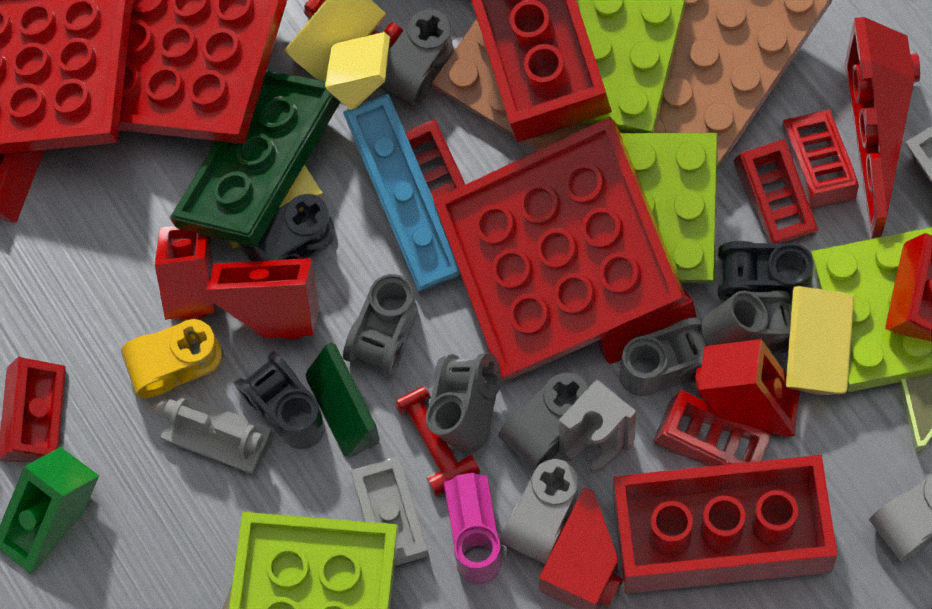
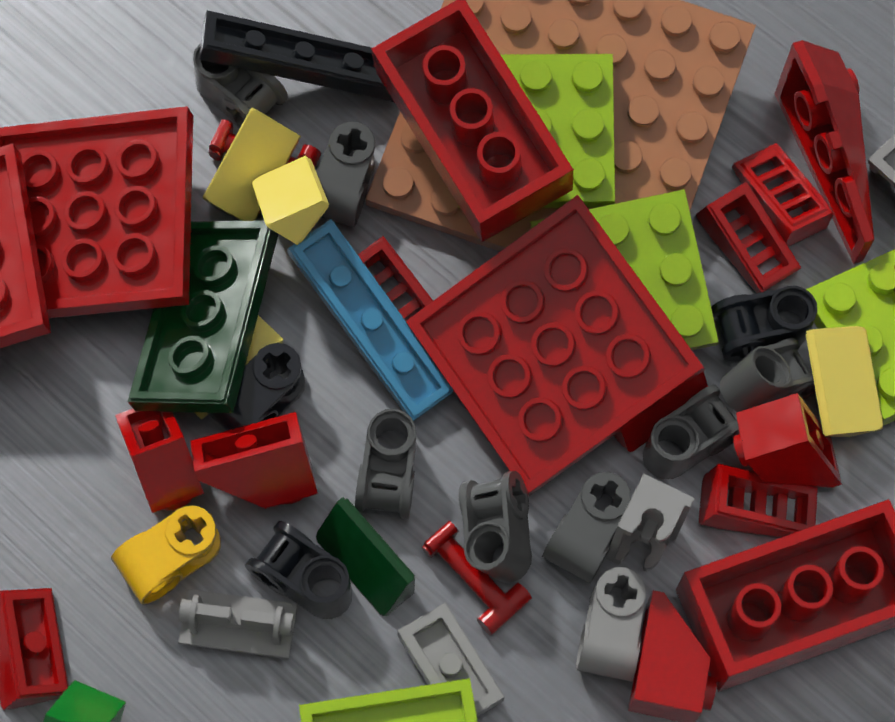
camera: 25 degrees left, 0 degrees up
dark pink piece [444,473,502,584] -> none

